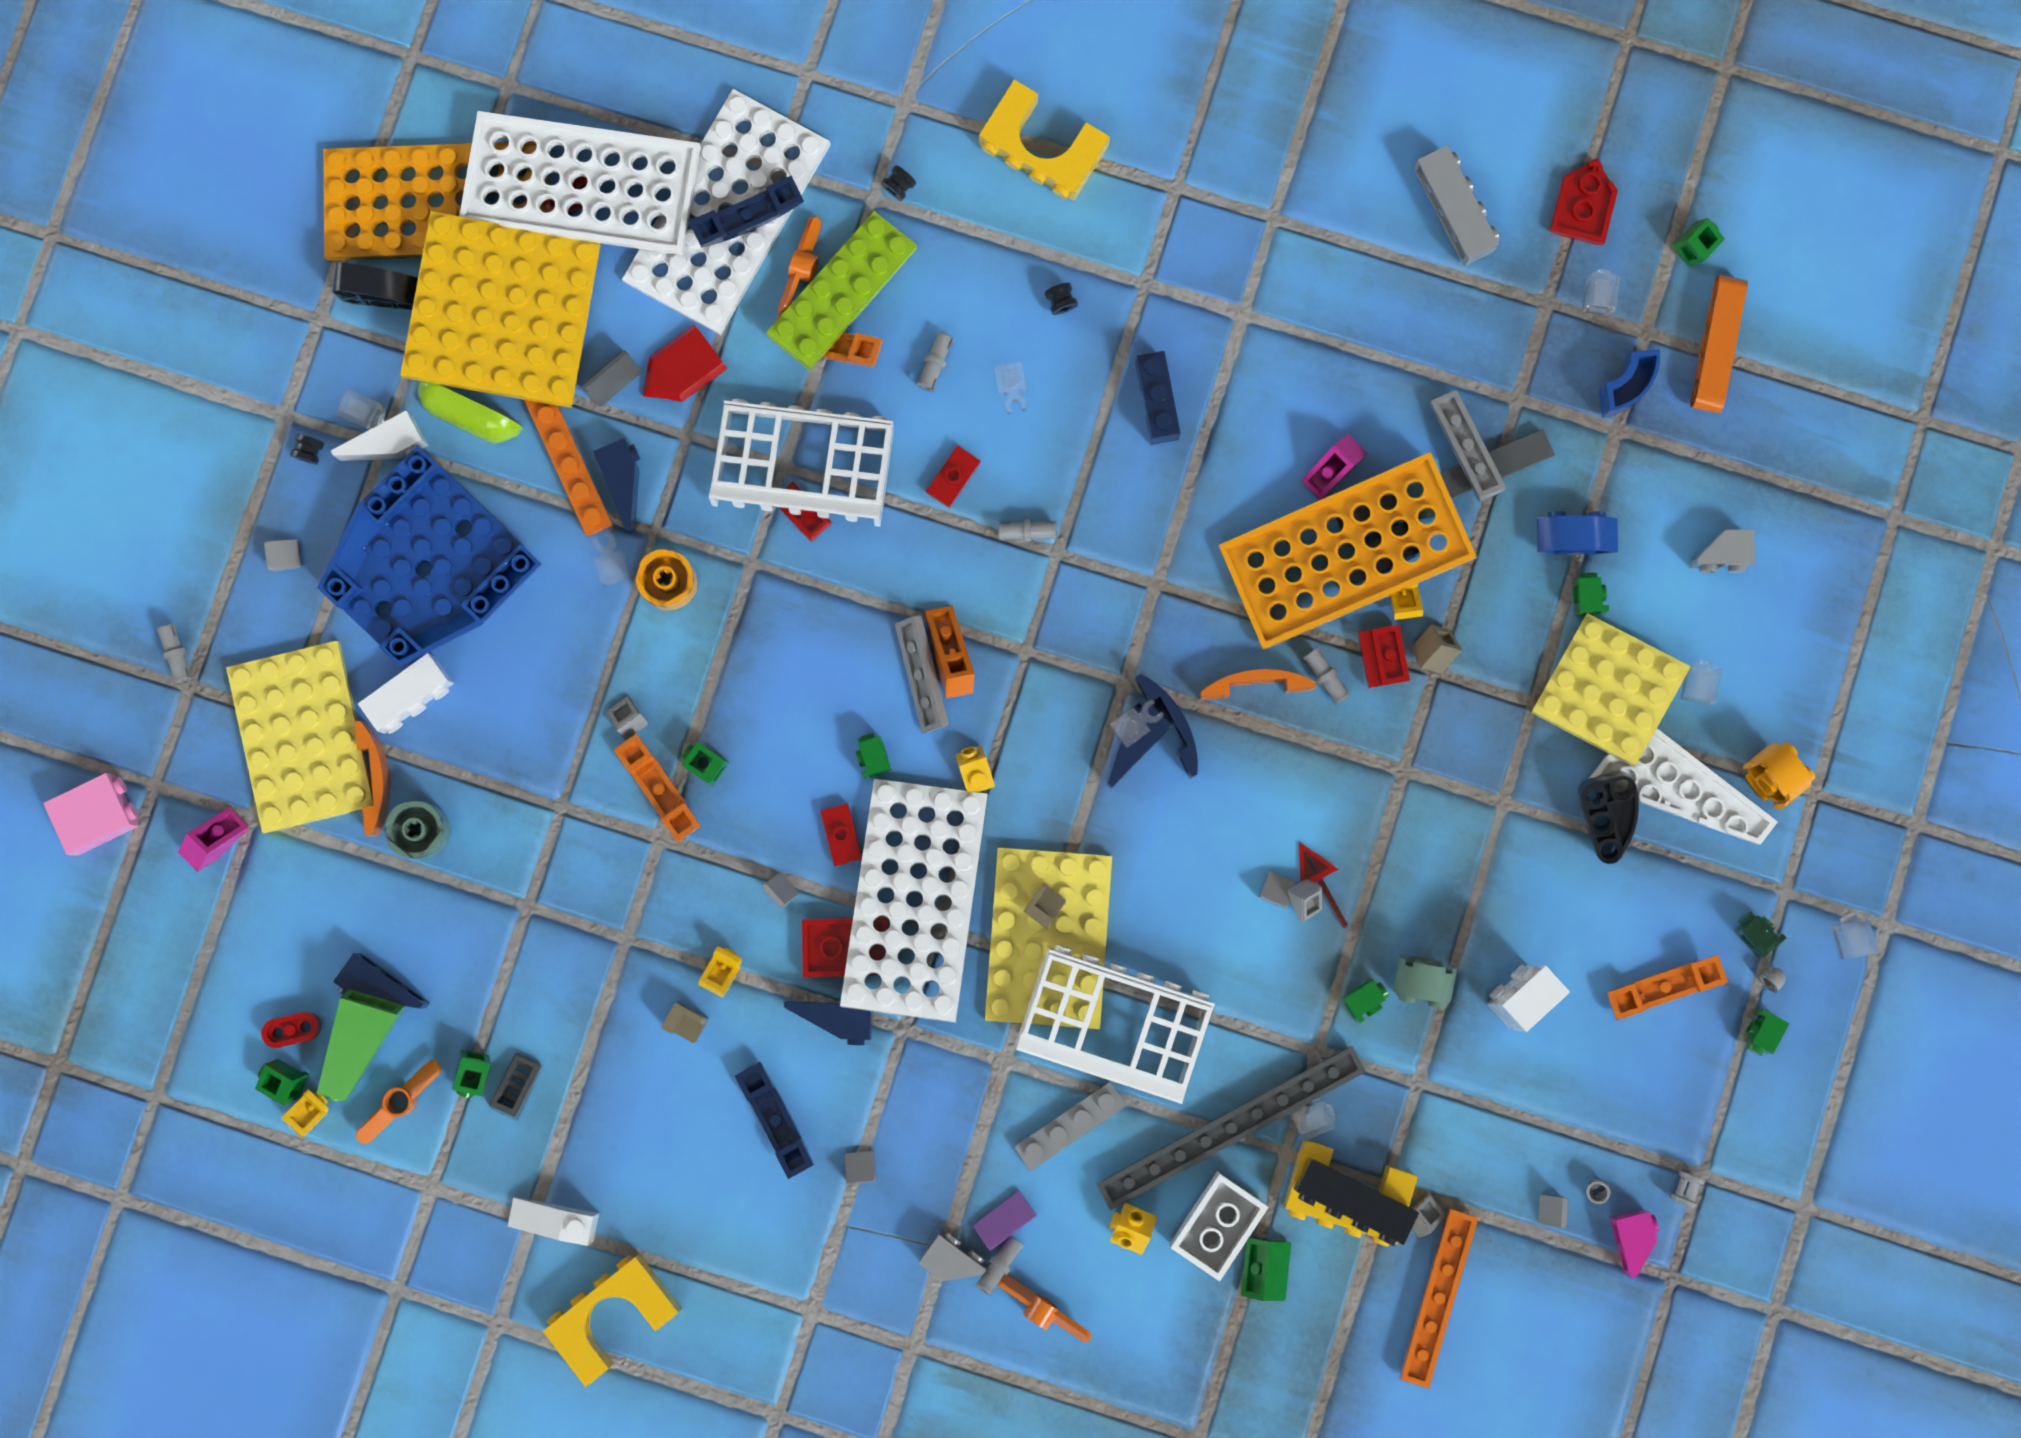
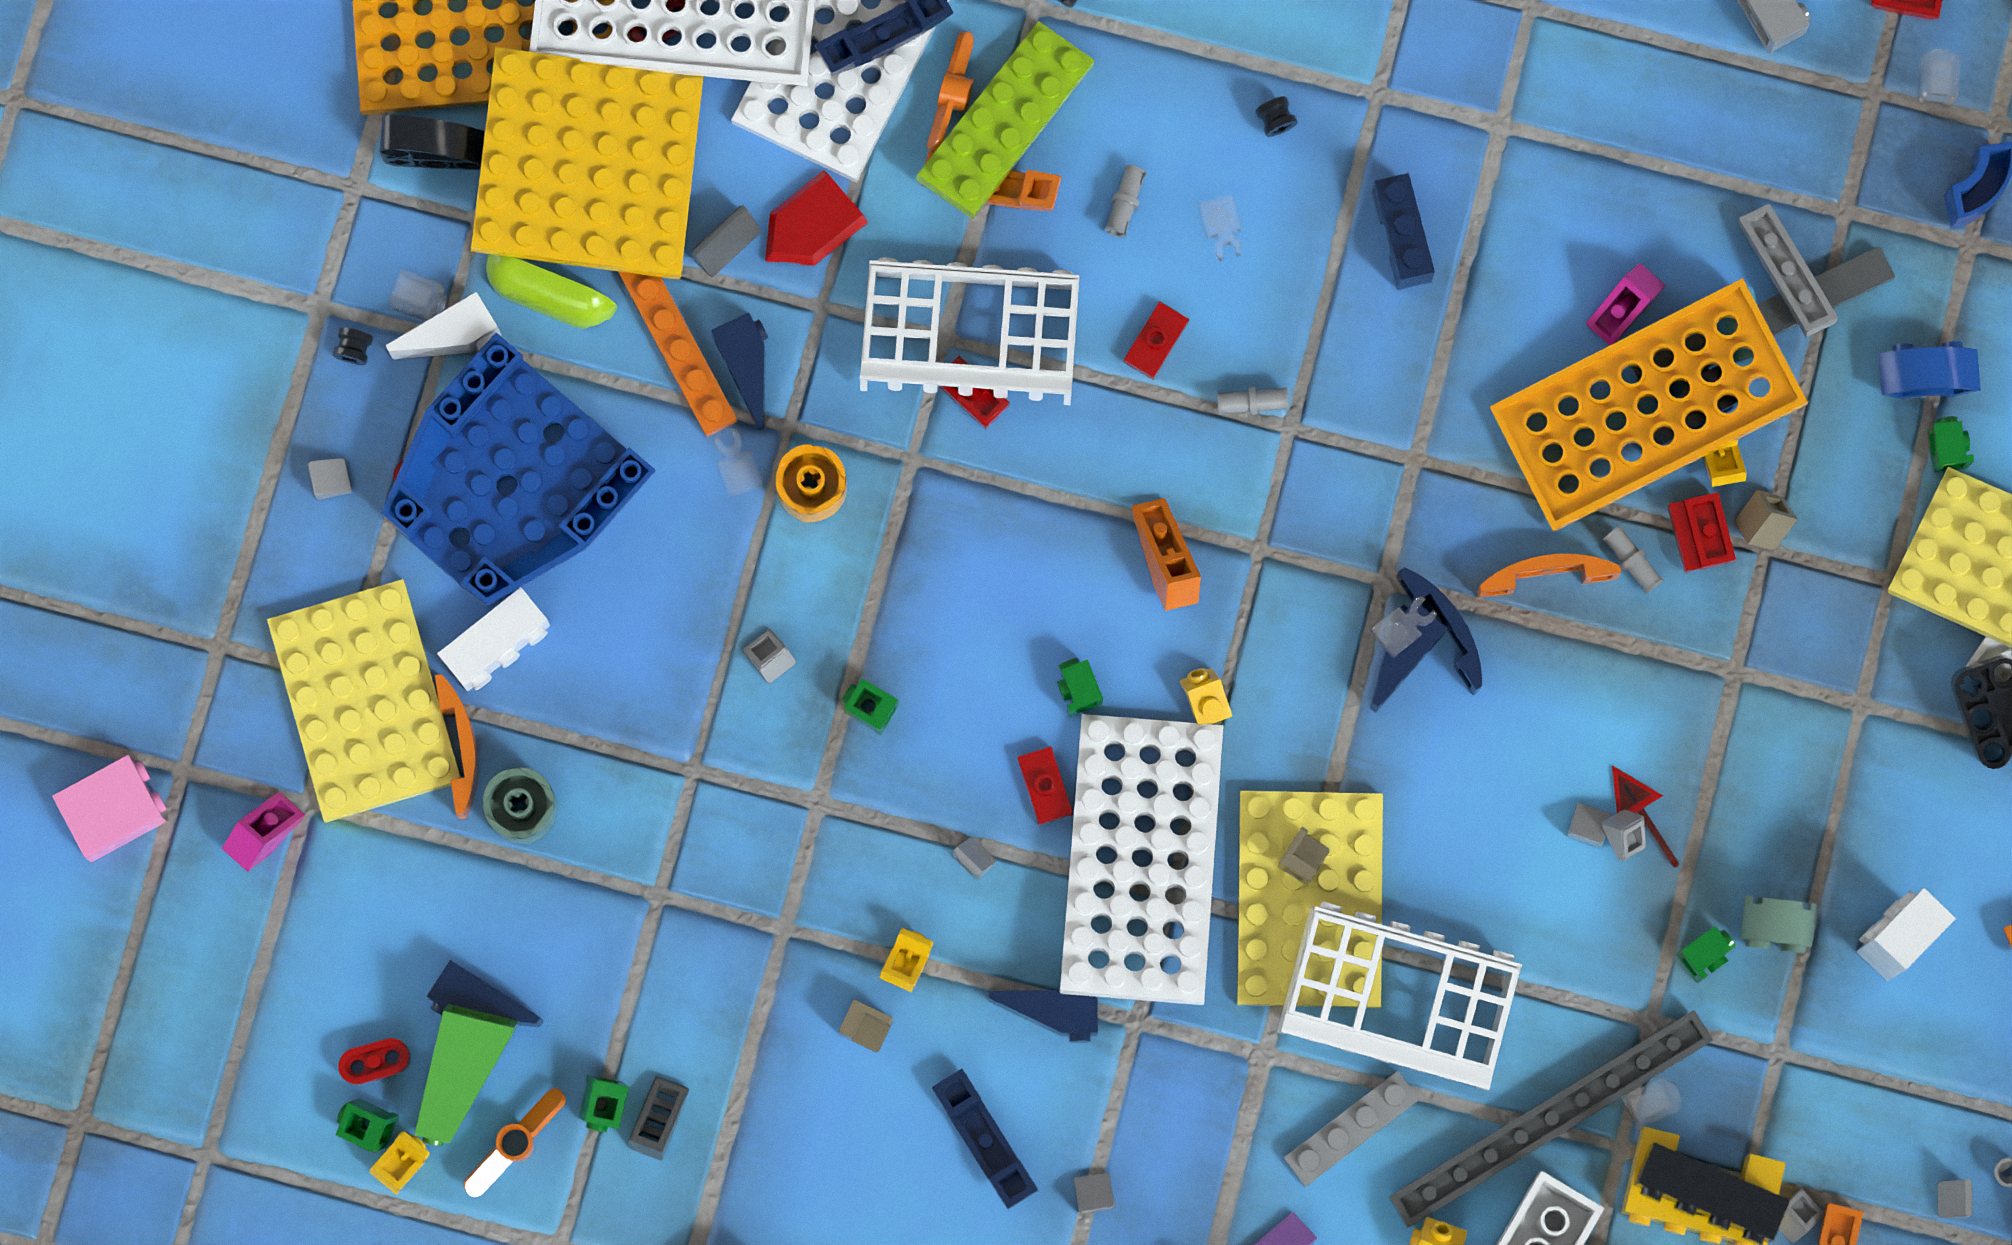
camera: 10 degrees left, 5 degrees down
light grey pin [157,624,193,684] -> none
orange slope [614,733,701,843] -> none
red plate [802,917,889,977] -> none
light grey plate [895,615,949,734] -> none

